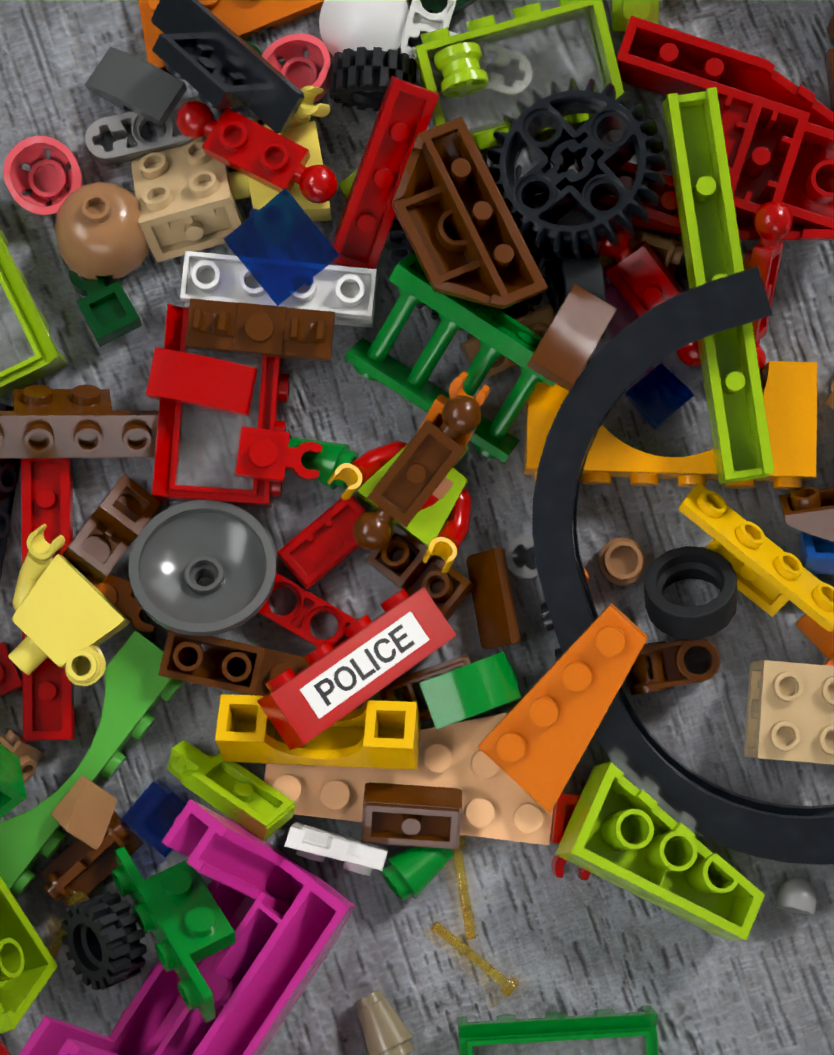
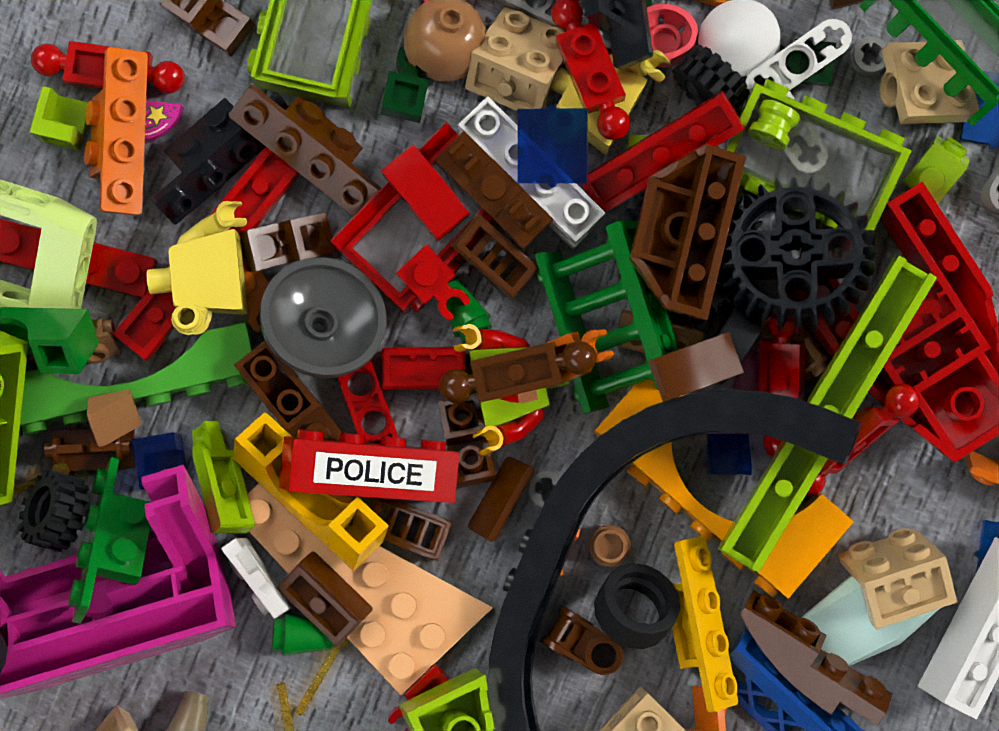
camera: 40 degrees right, 0 degrees up
green brick [419,652,522,730] -> none
orange wing [478,603,648,814] -> none
none -> reddish brown slope [450,213,539,299]

